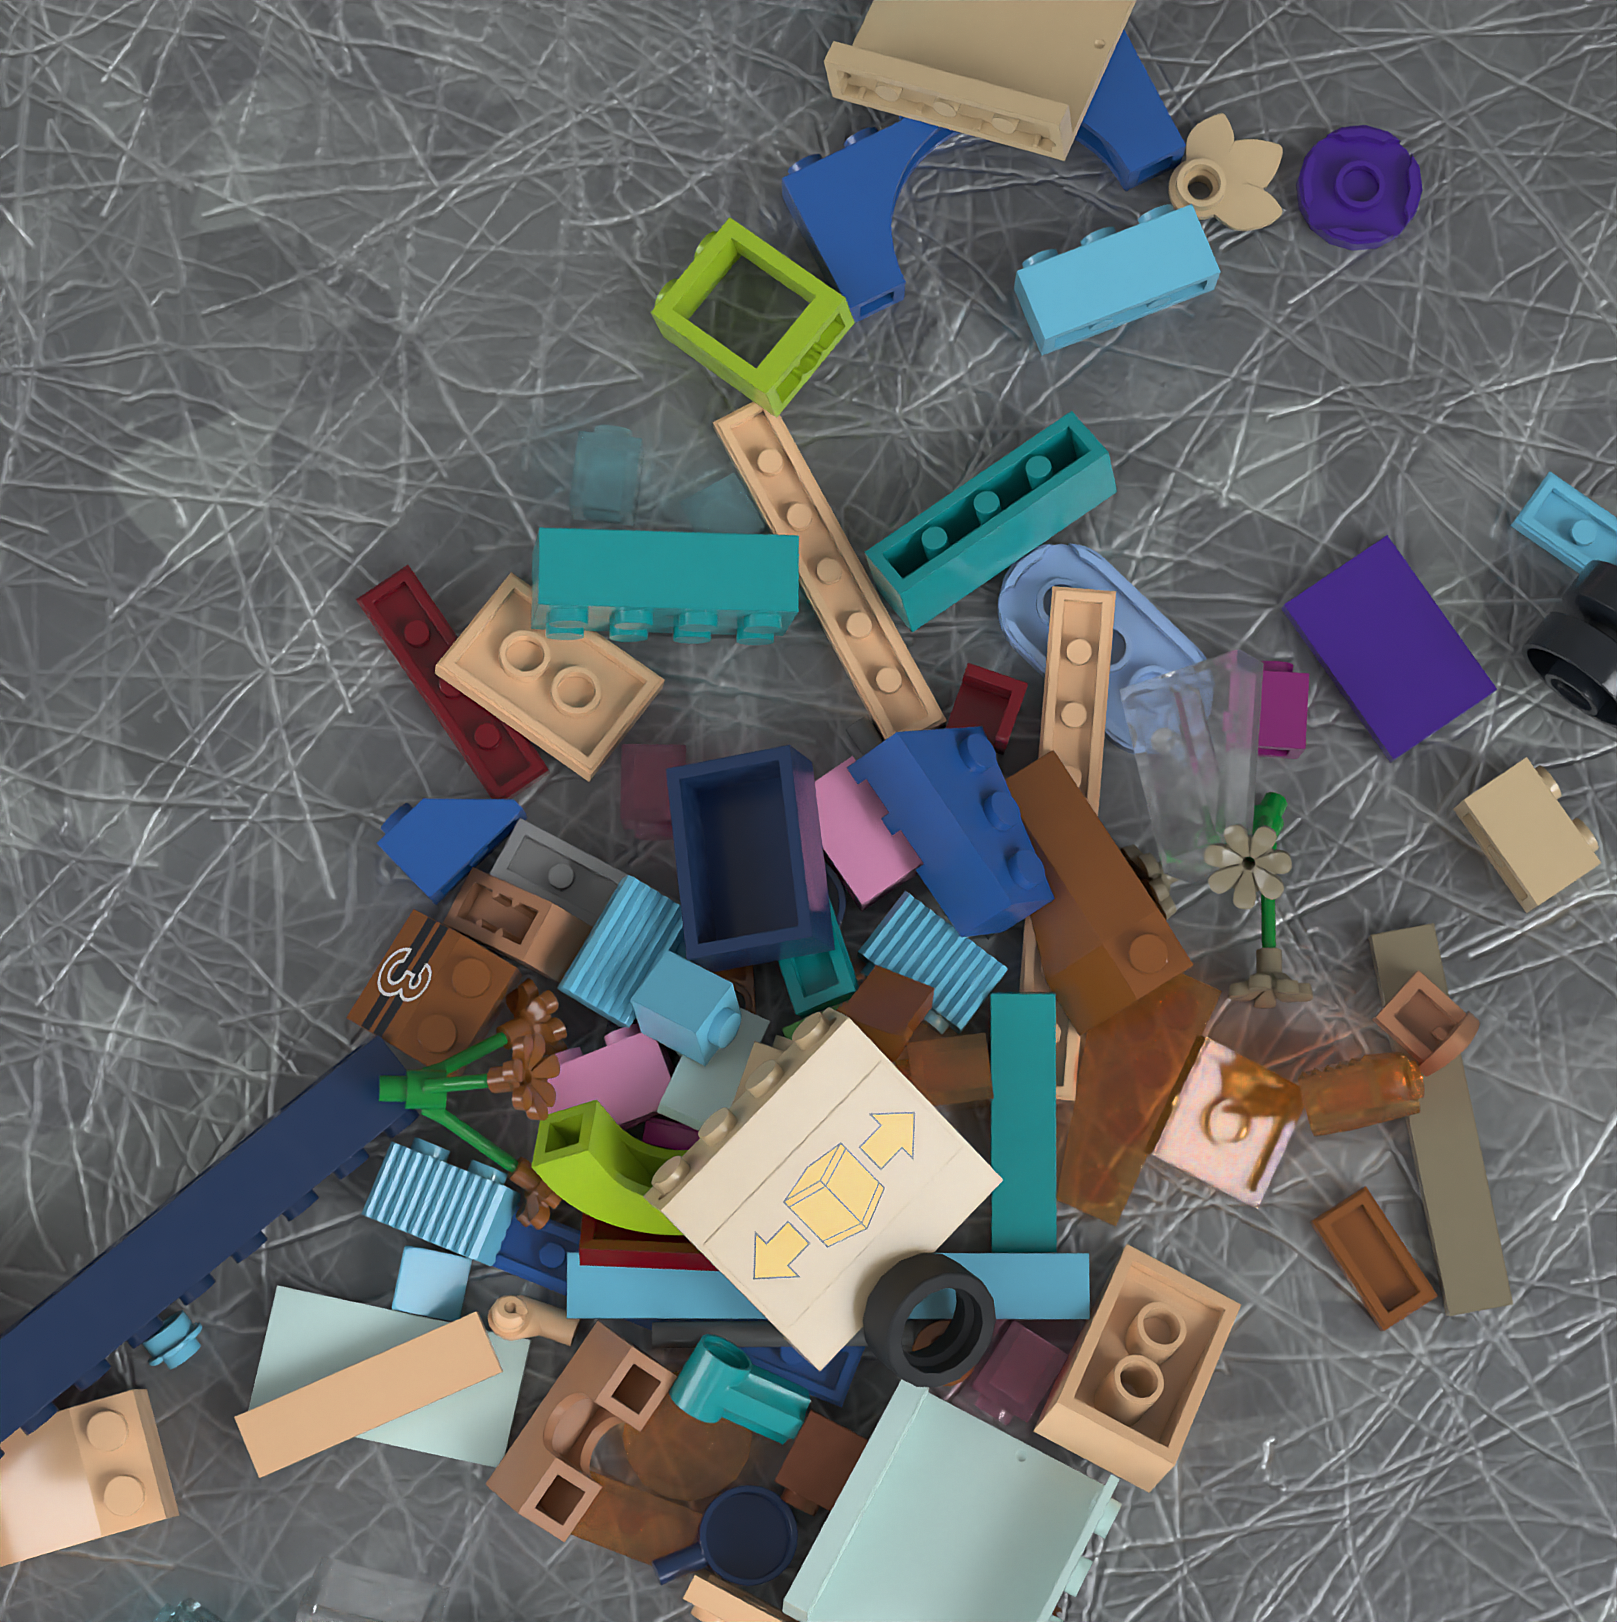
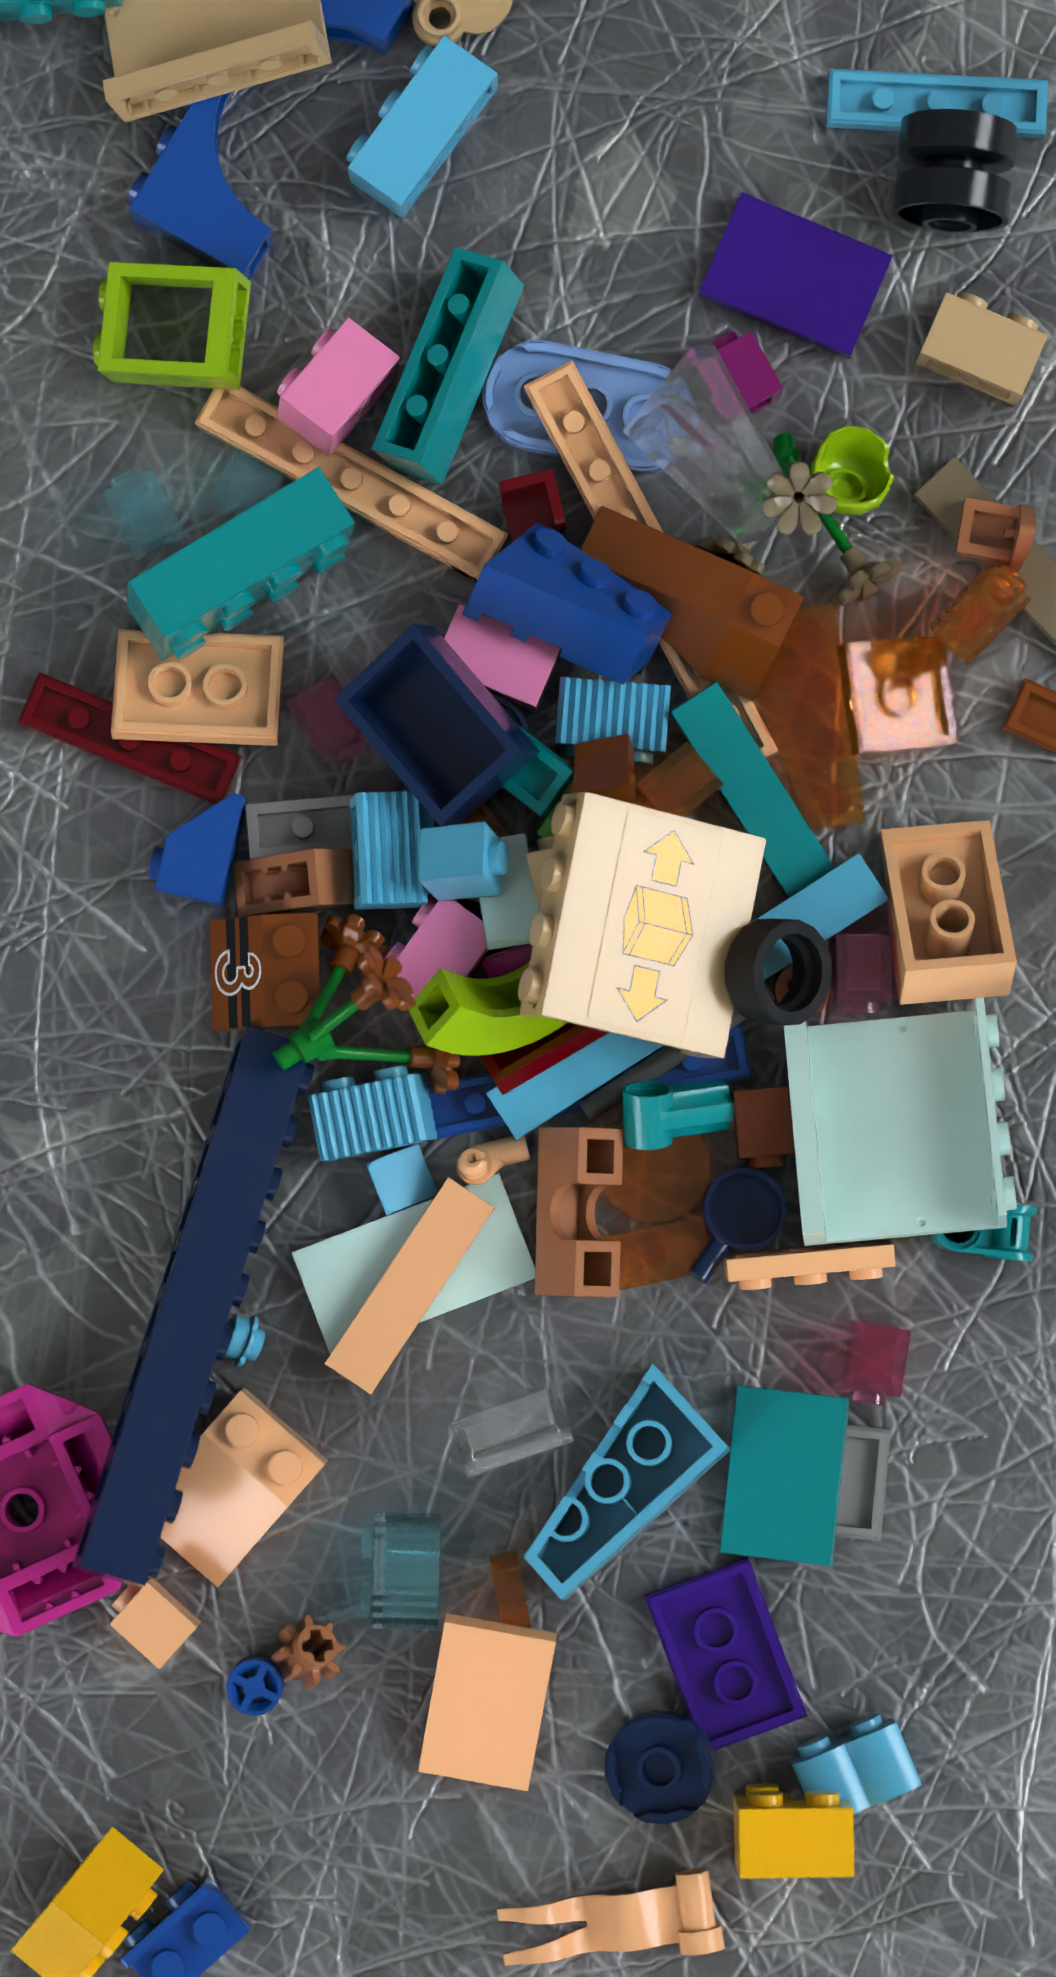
camera: 35 degrees left, 5 degrees up
none -> bright pink brick [277,317,401,457]
none -> lime hair [810,425,894,516]

